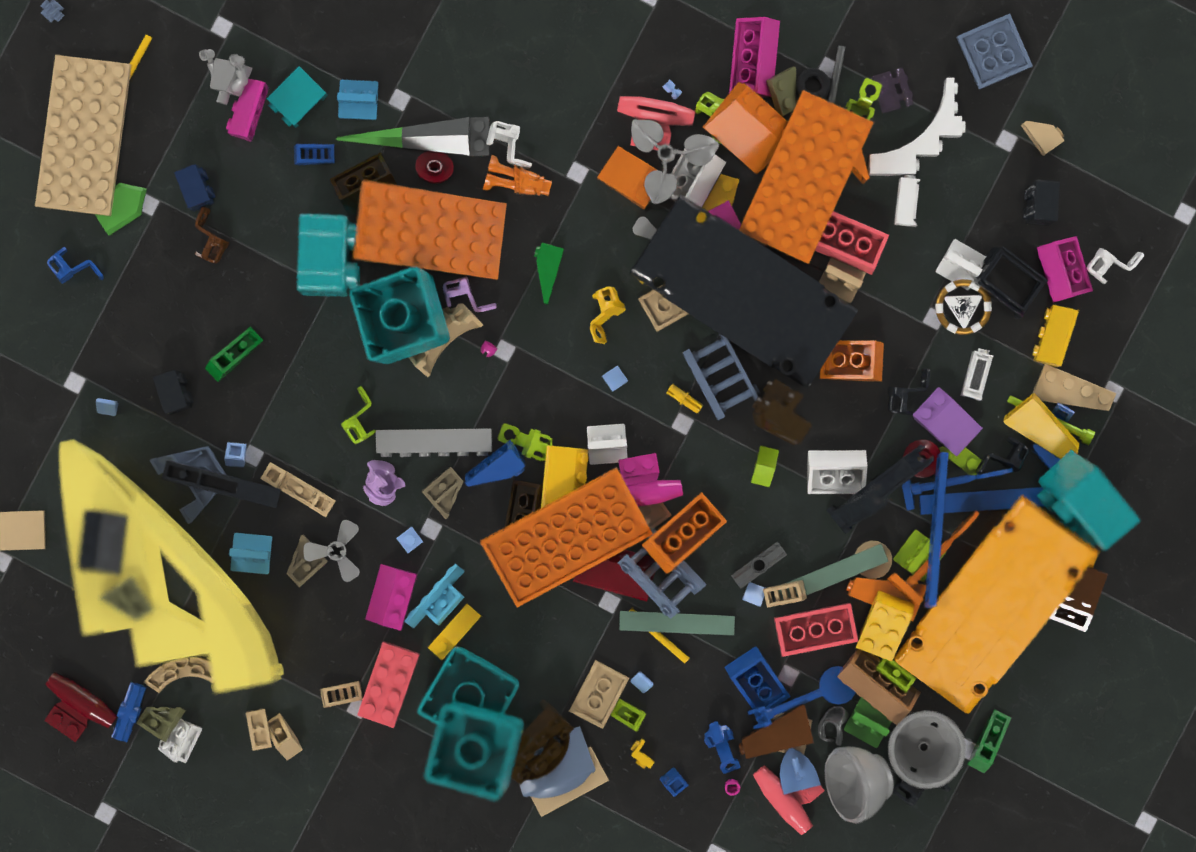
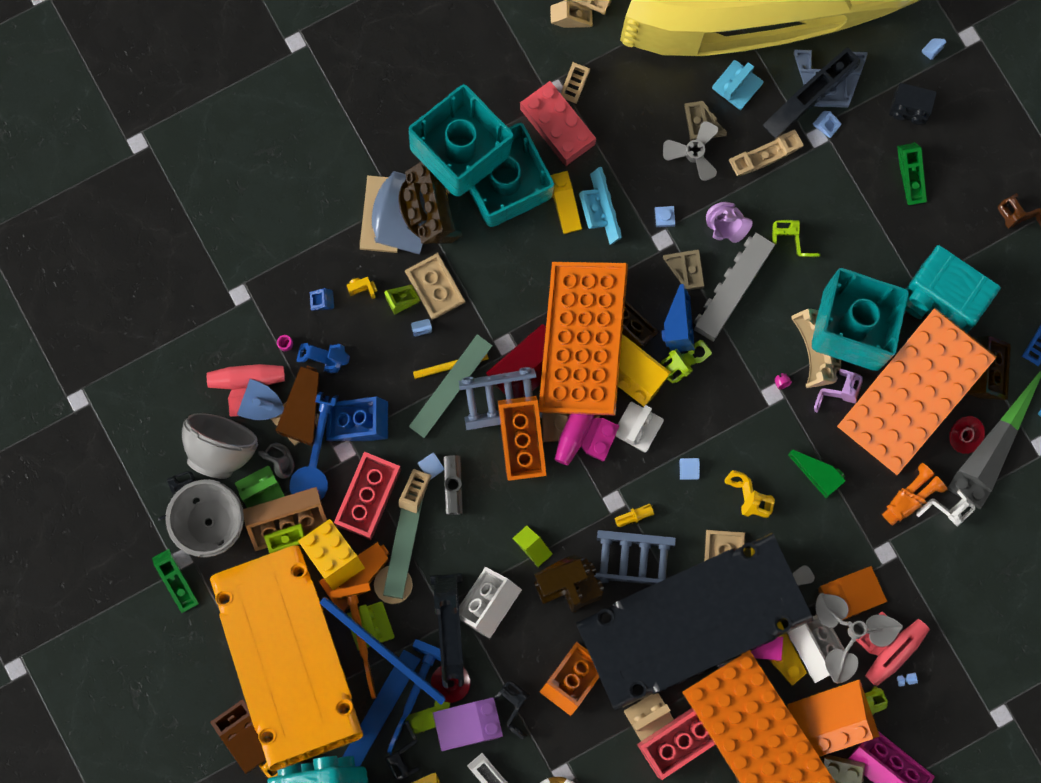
camera: 120 degrees right, 10 degrees down
dark pink slope [365,564,418,631] -> none

